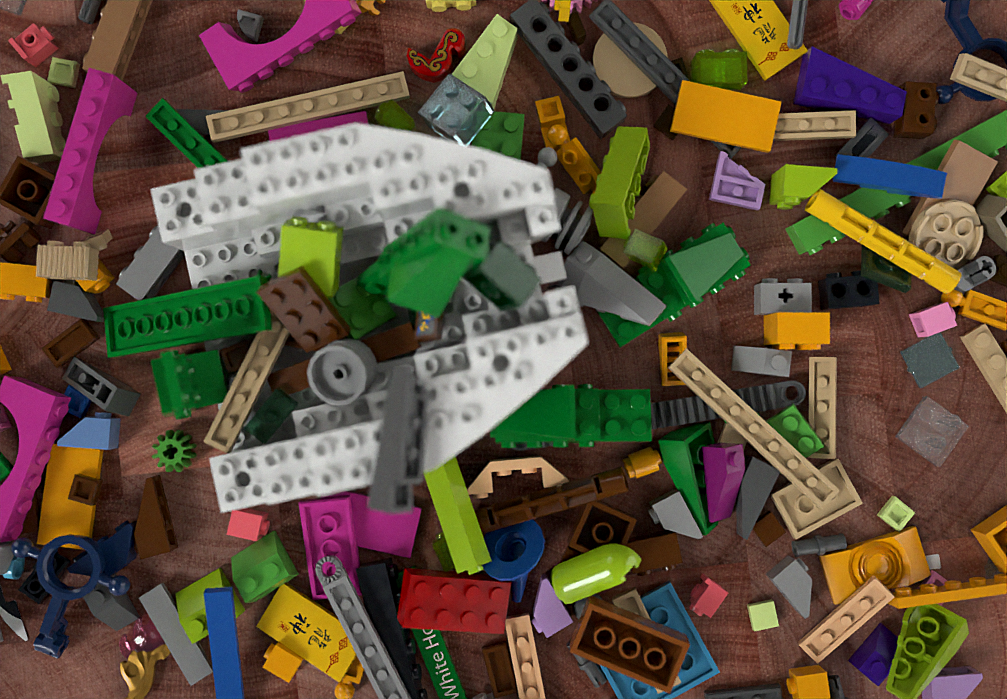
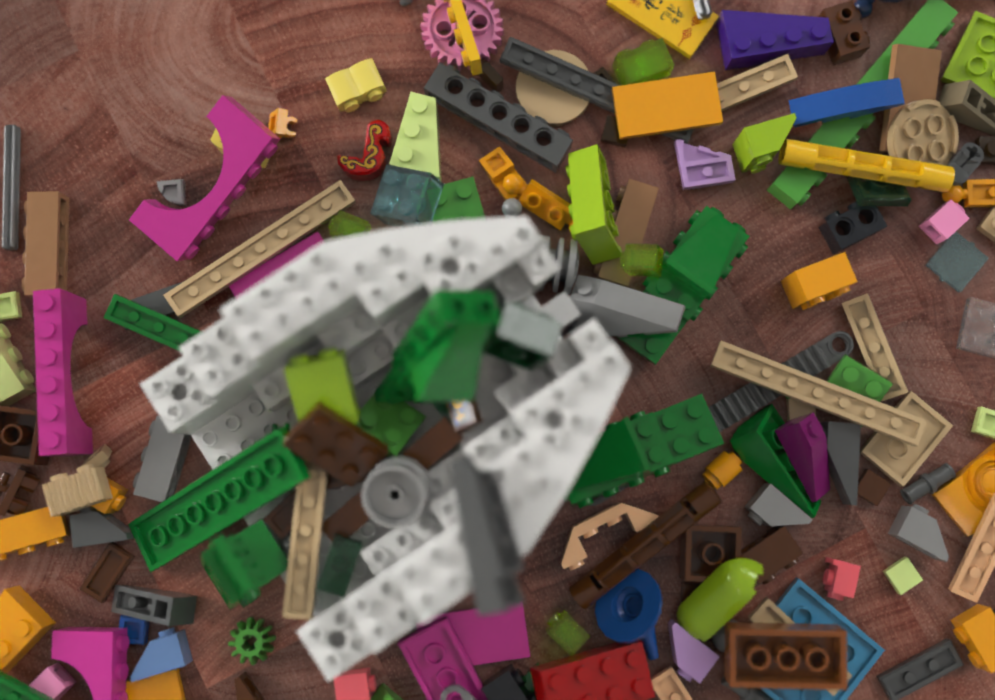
camera: 20 degrees left, 5 degrees down
lime brick [424,455,491,575] -> none
light orange slope [658,332,687,386] -> none
light grey slope [731,346,792,377] -> none
light grey brick [754,278,812,315] -> none
dark grey slope [834,118,889,158] -> none

